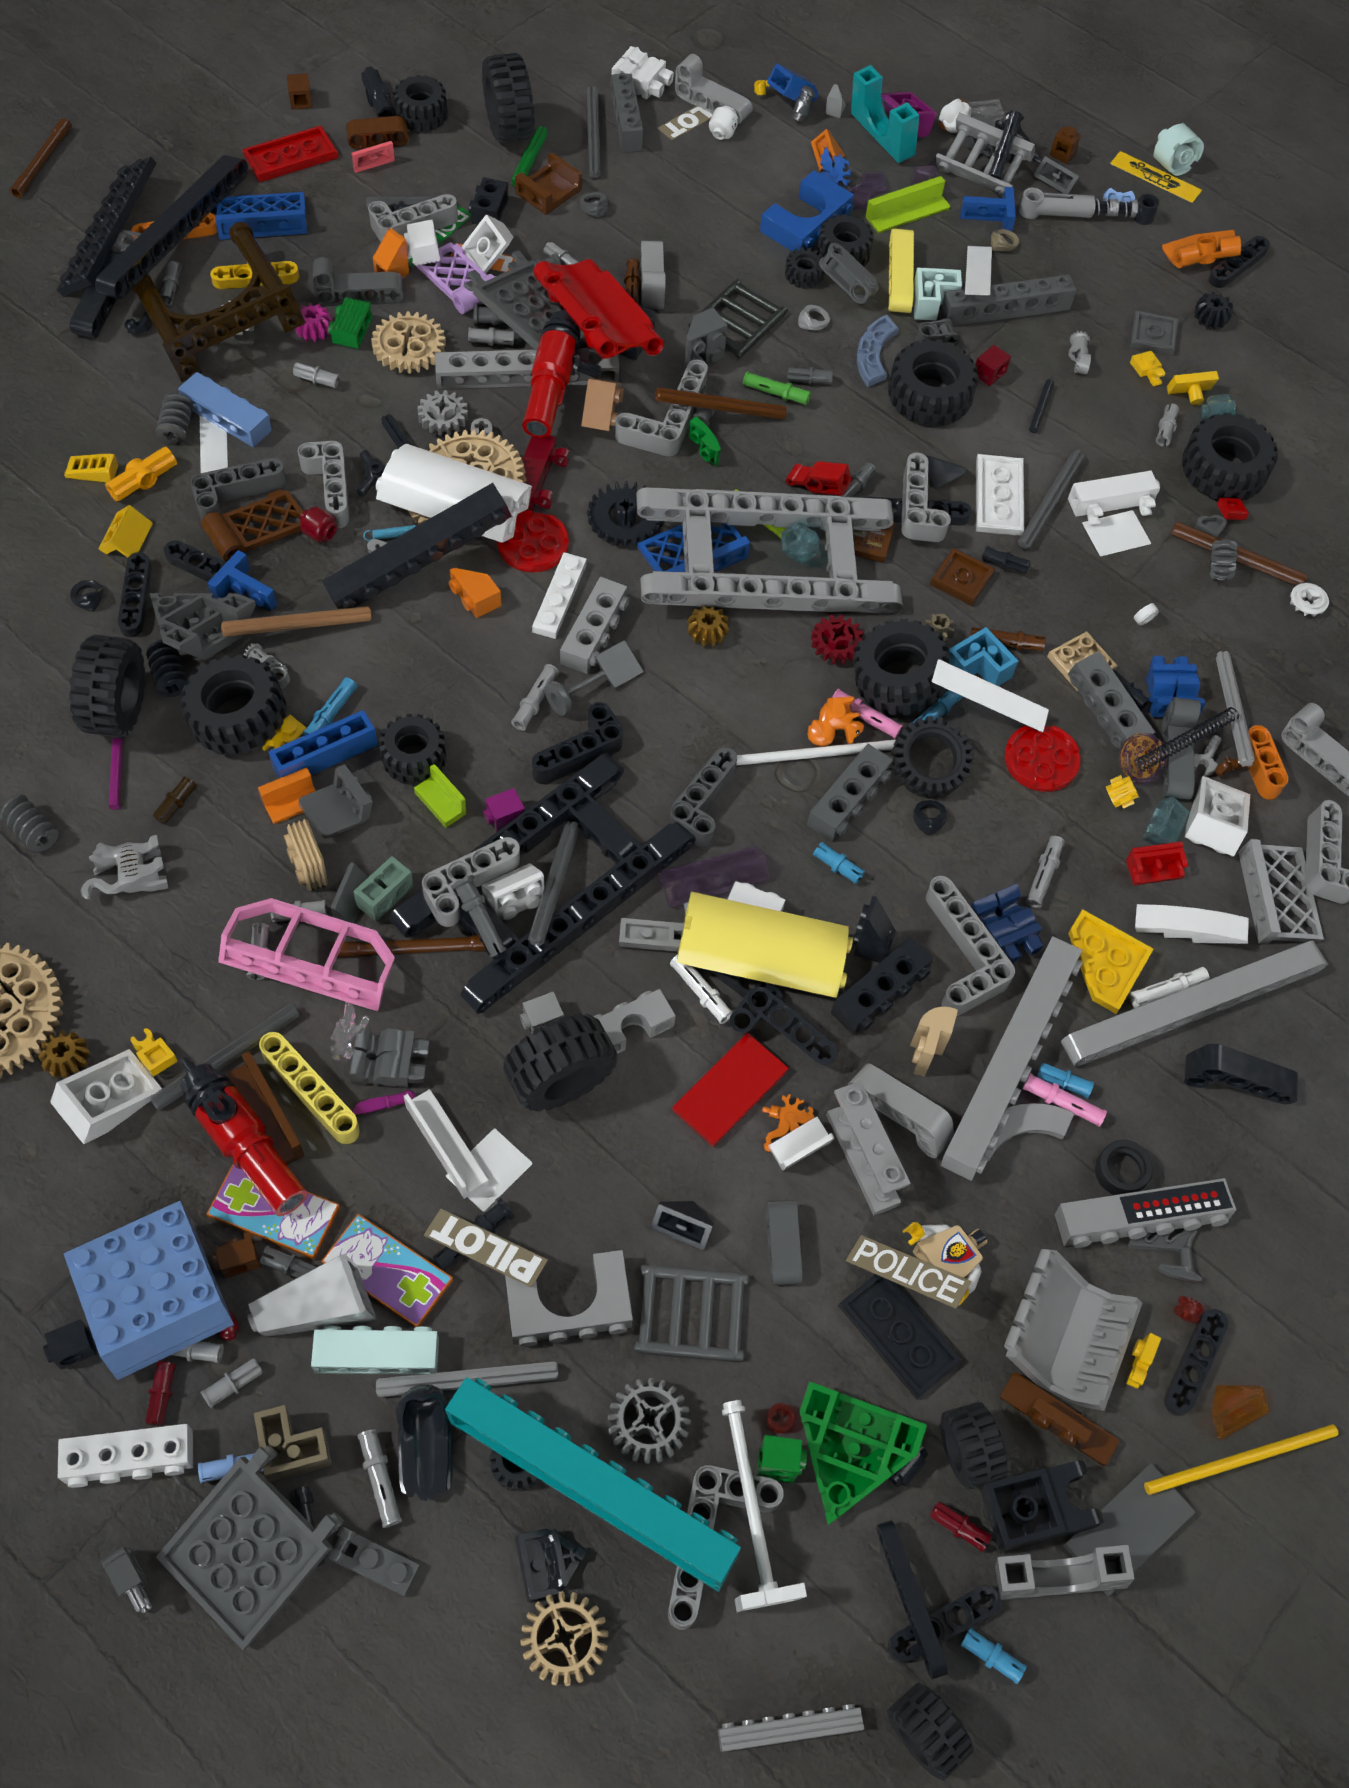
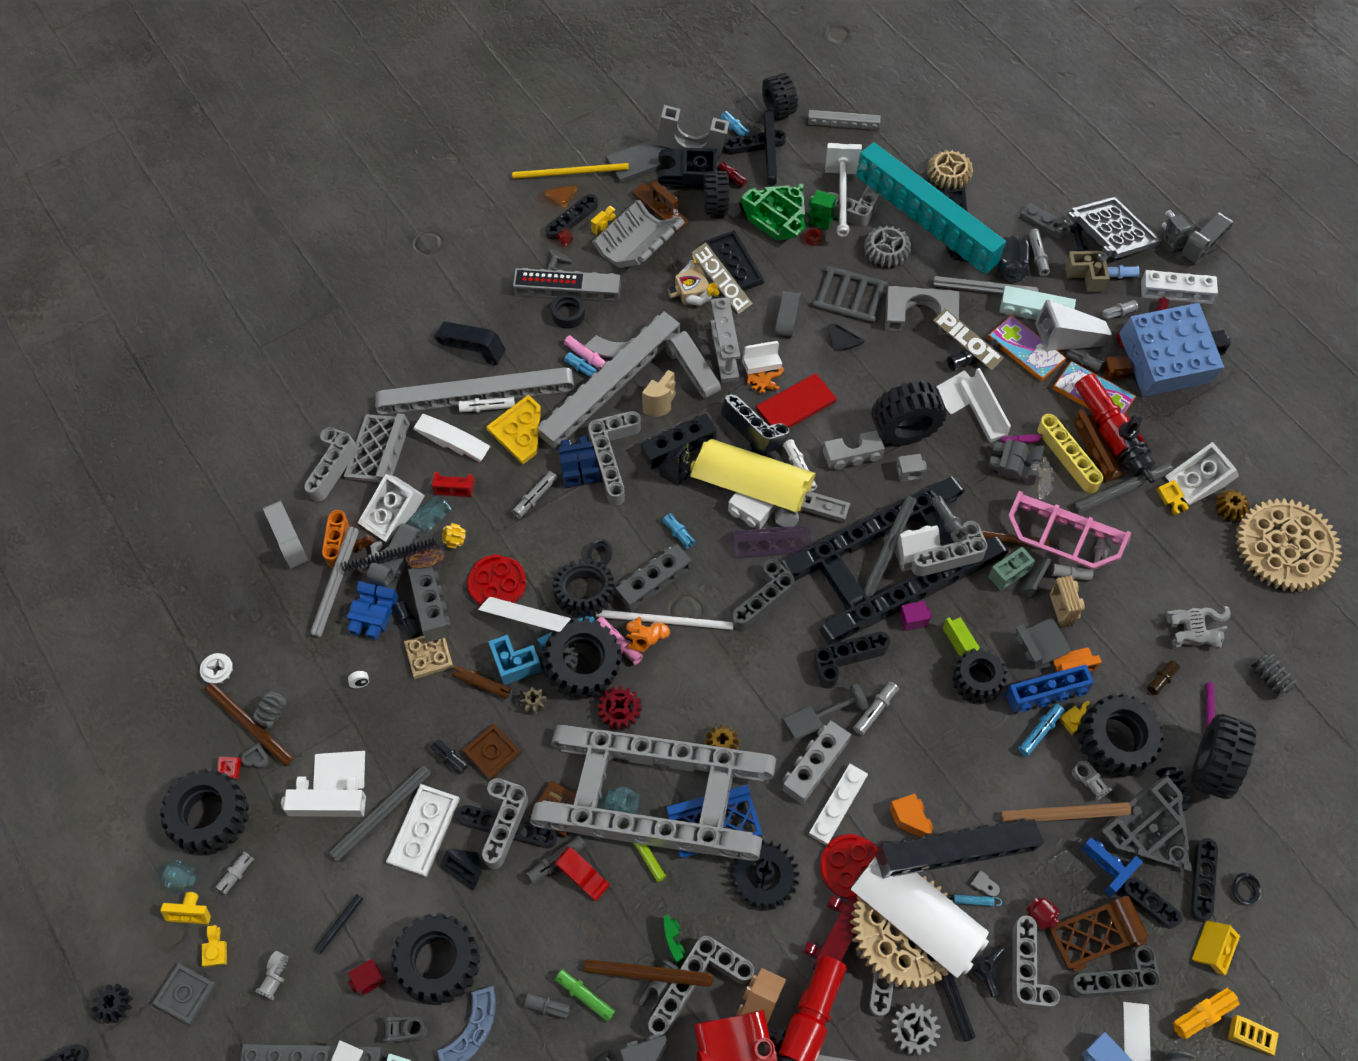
camera: 160 degrees left, 0 degrees up
none -> dark grey beam [1181,212,1234,264]

